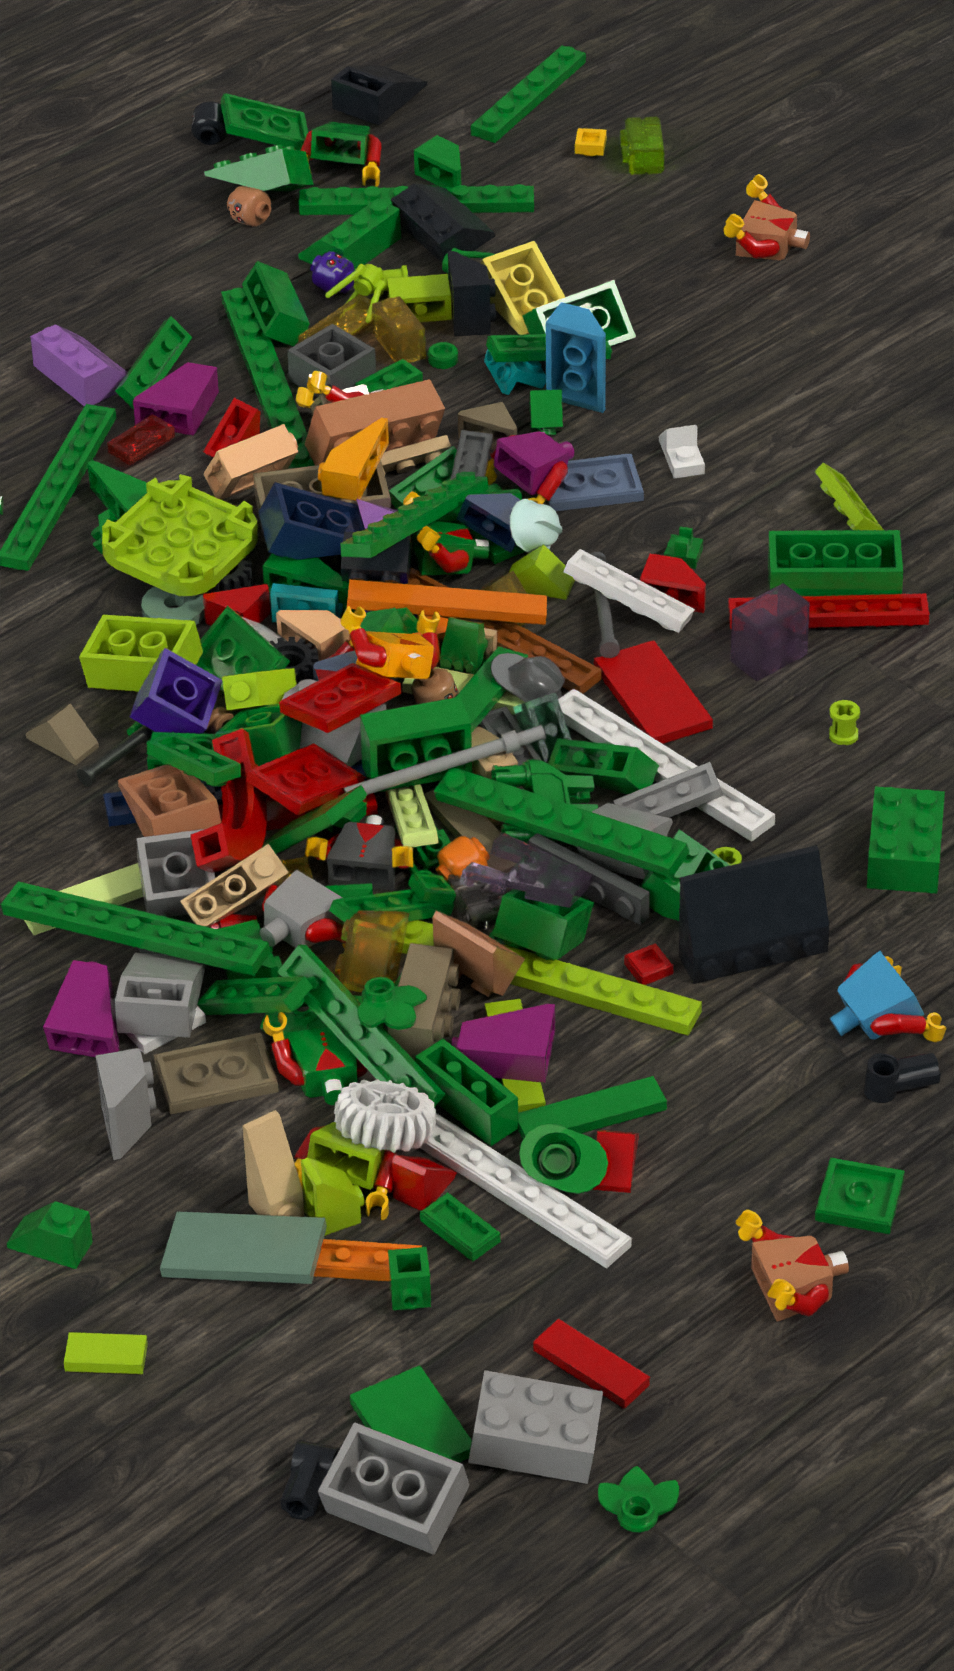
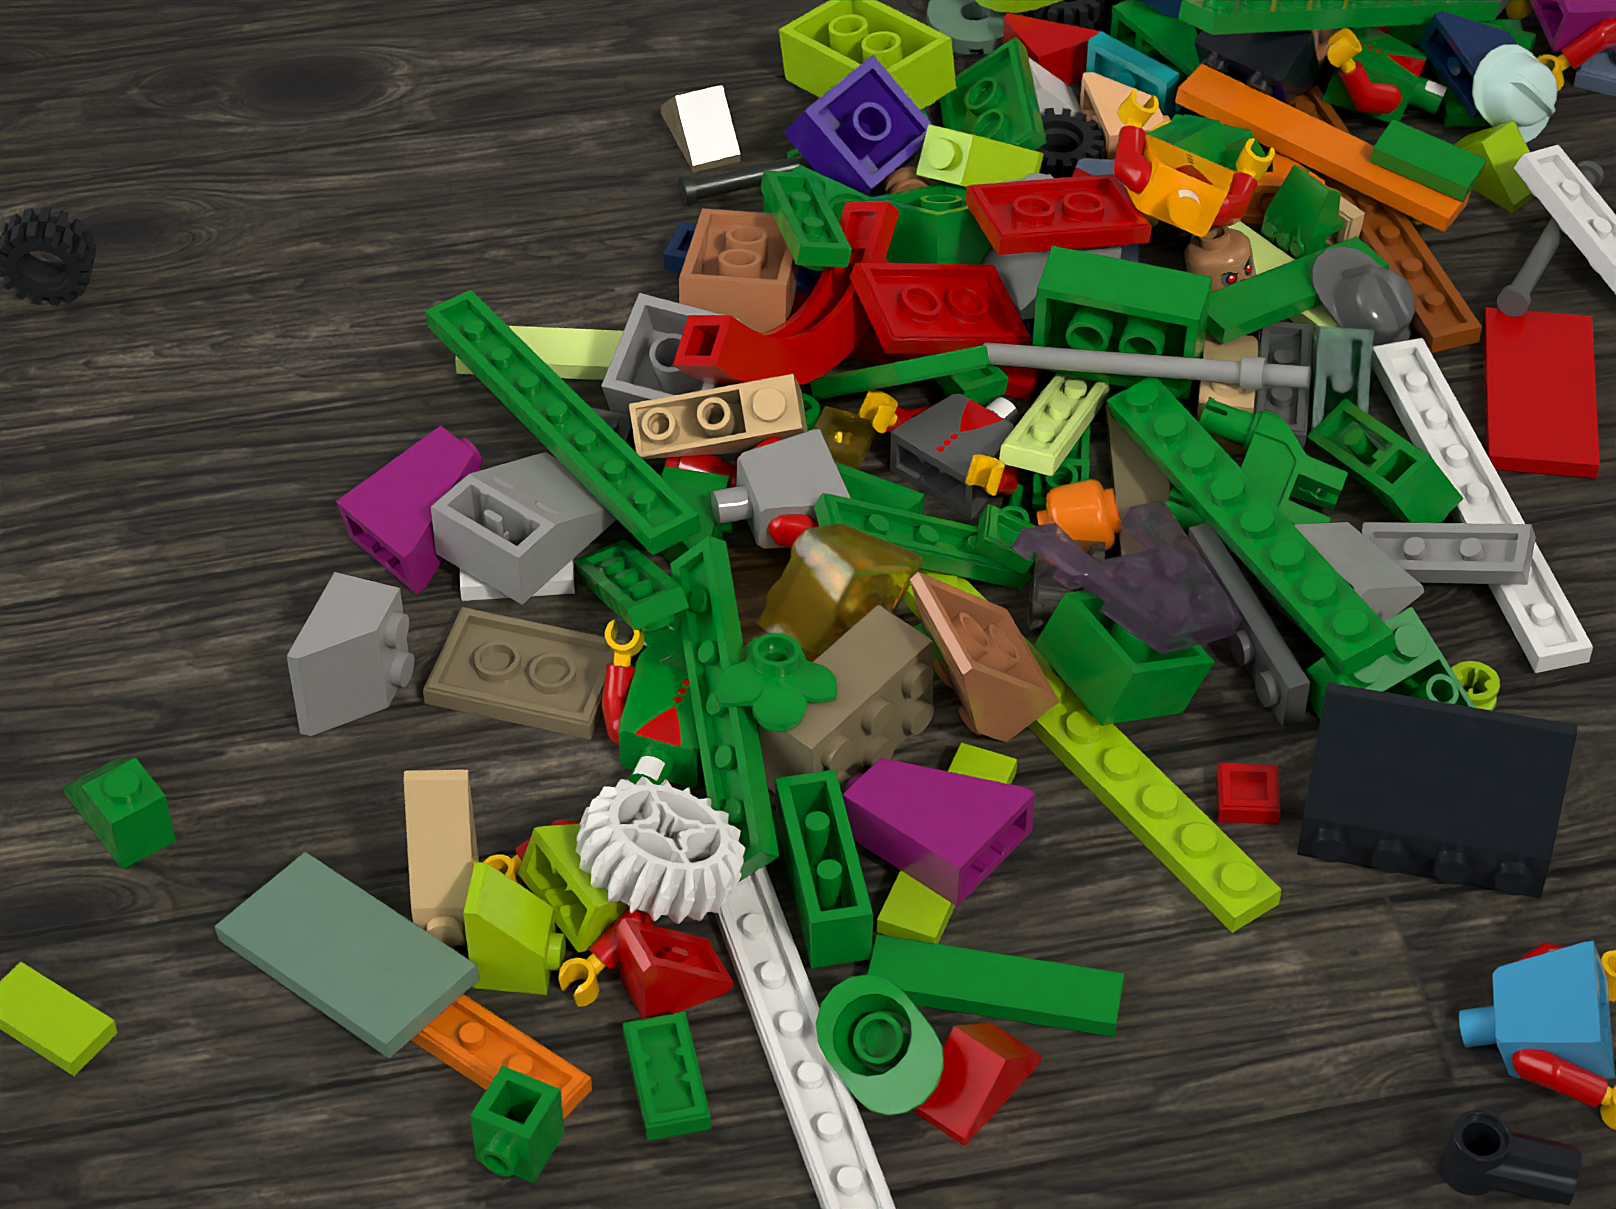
camera: 30 degrees right, 5 degrees up
none -> green tile [1369,119,1487,202]

